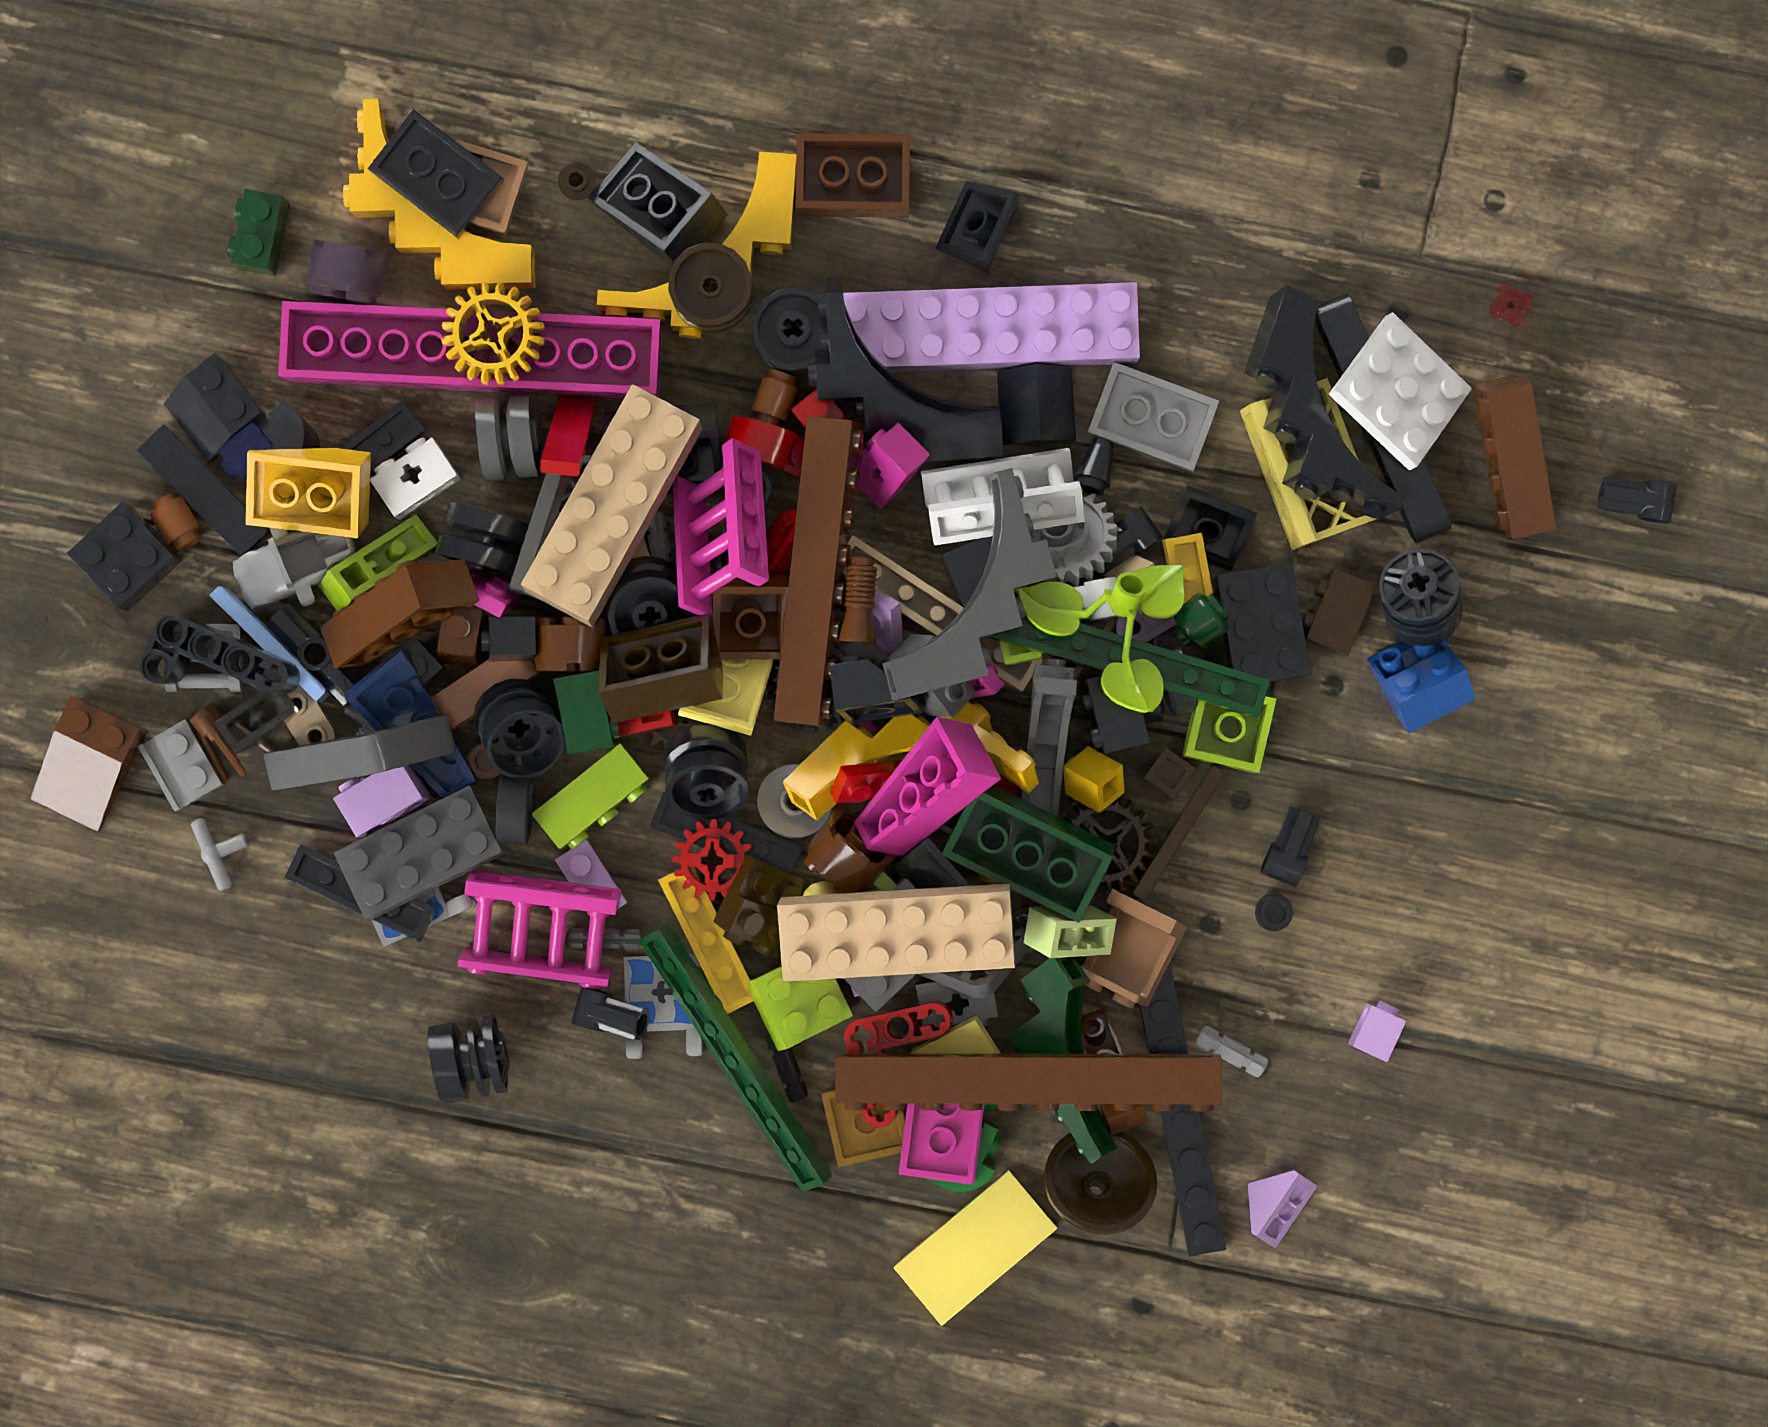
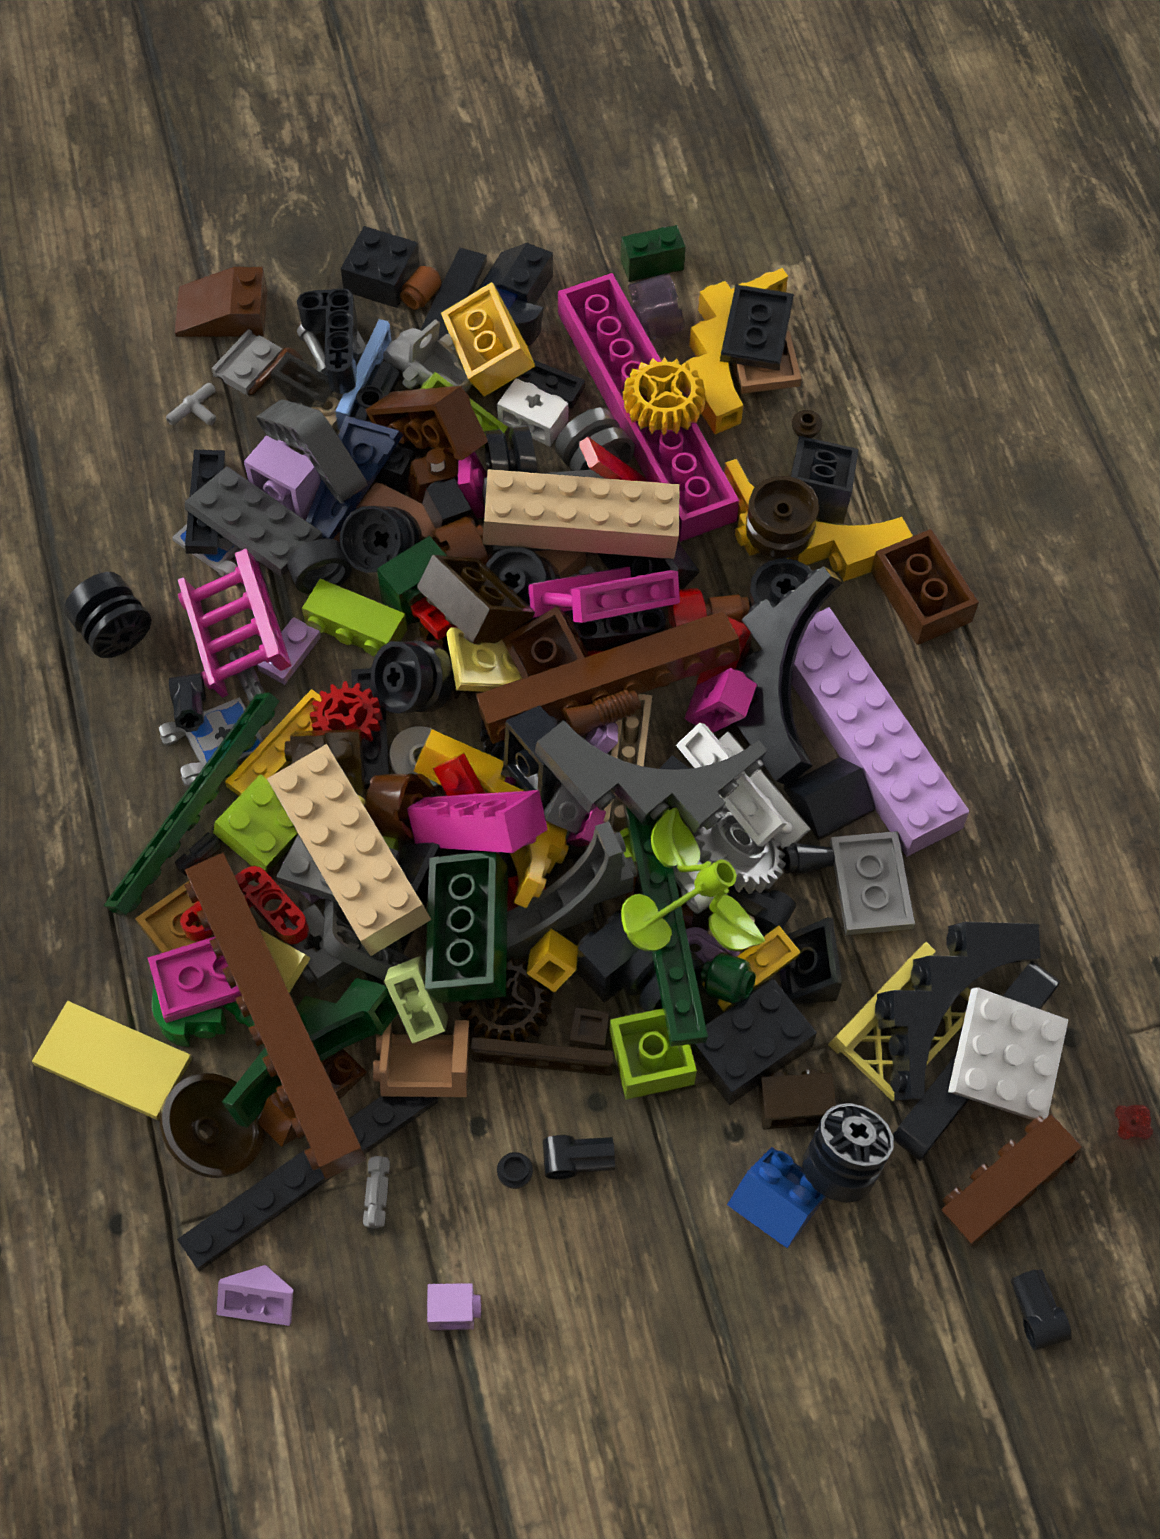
camera: 60 degrees right, 25 degrees down
black slope [935,181,1021,273] -> none

